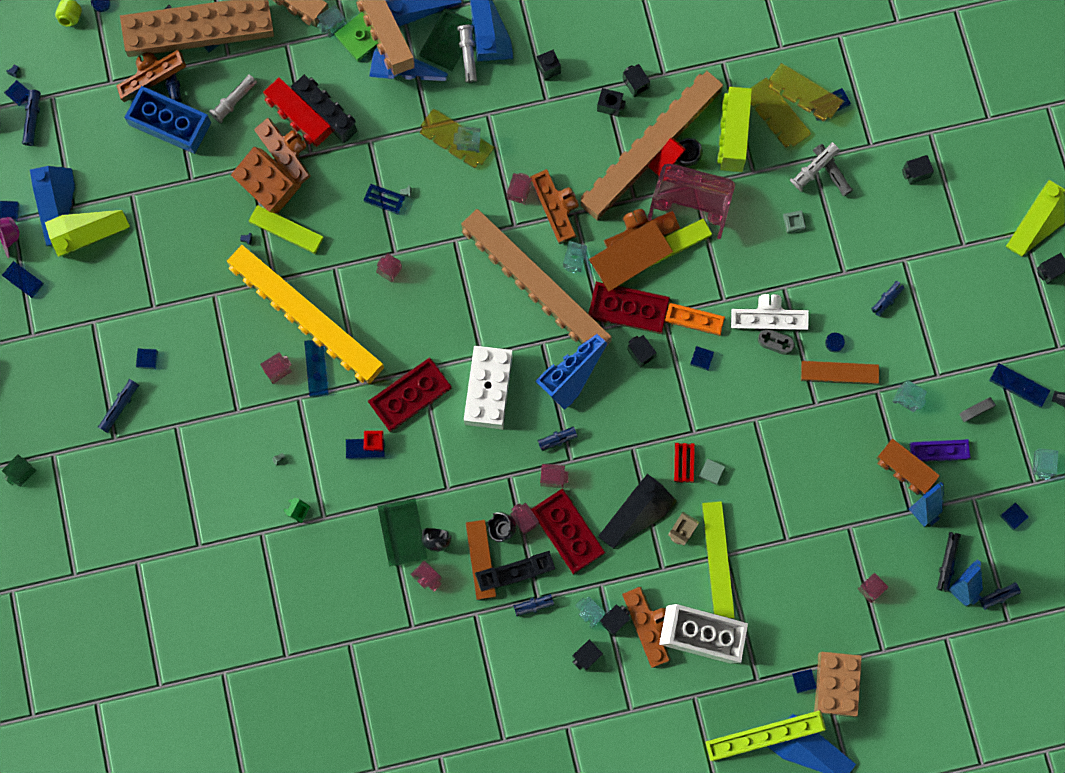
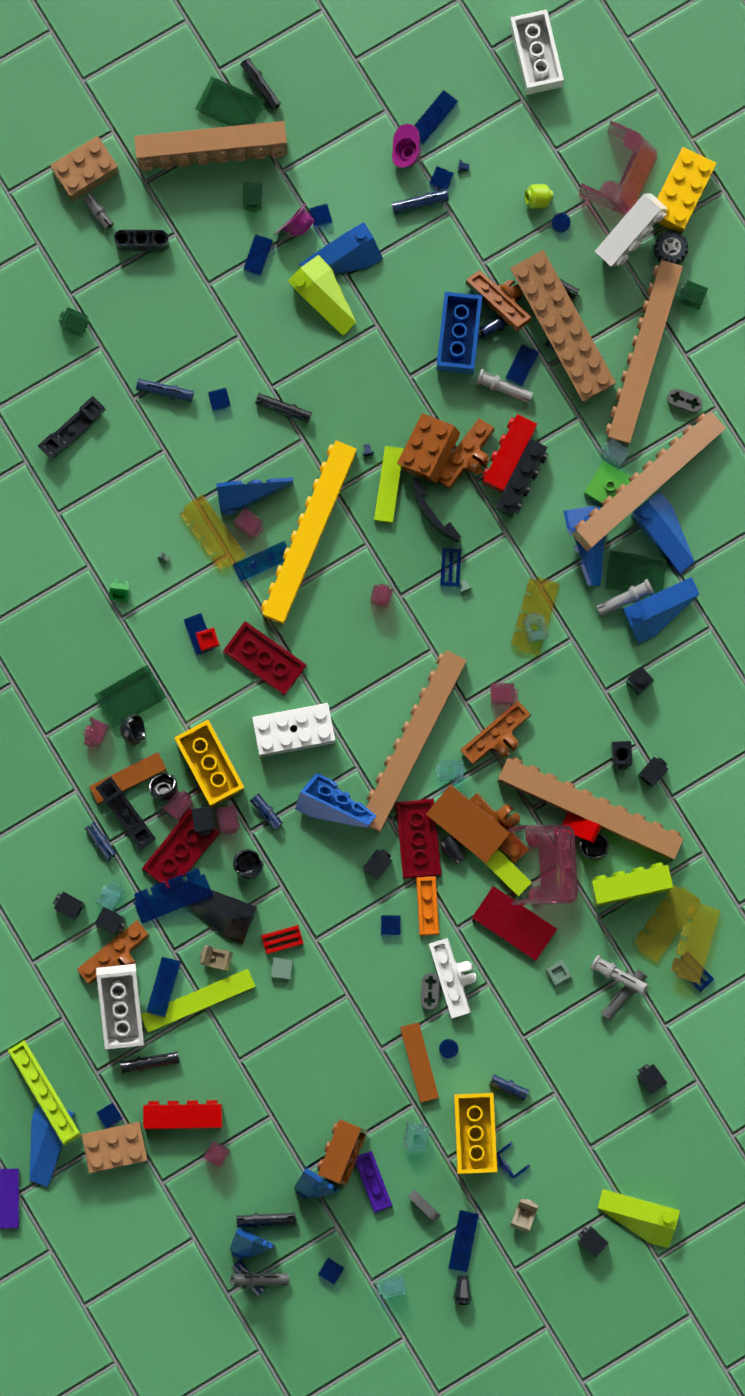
camera: 65 degrees right, 5 degrees up
none -> black slope [38,396,106,460]
none -> black pin [120,1051,180,1074]
none -> clear blue windscreen [134,868,213,924]
none -> red brick [143,1100,223,1129]
none -> clear blue tile [146,957,181,1018]
none -> yellow brick [174,720,245,808]
none -> clear yellow windscreen [180,494,246,569]
none -> black brick [192,806,214,836]
none -> blue wedge [216,477,293,515]
none -> dark grey pin [230,1272,289,1288]
none -> black hair [233,849,264,879]
none -> black pin [255,392,312,423]
none -> black slope [413,477,461,543]
none -> black cone [439,835,466,864]
none -> yellow brick [454,1093,497,1174]
none -> dark red tile [472,886,557,961]
none -> clear blue piece [496,1141,530,1178]
none -> clear blue tile [505,344,539,386]
none -> dark tan bracket [510,1199,539,1233]

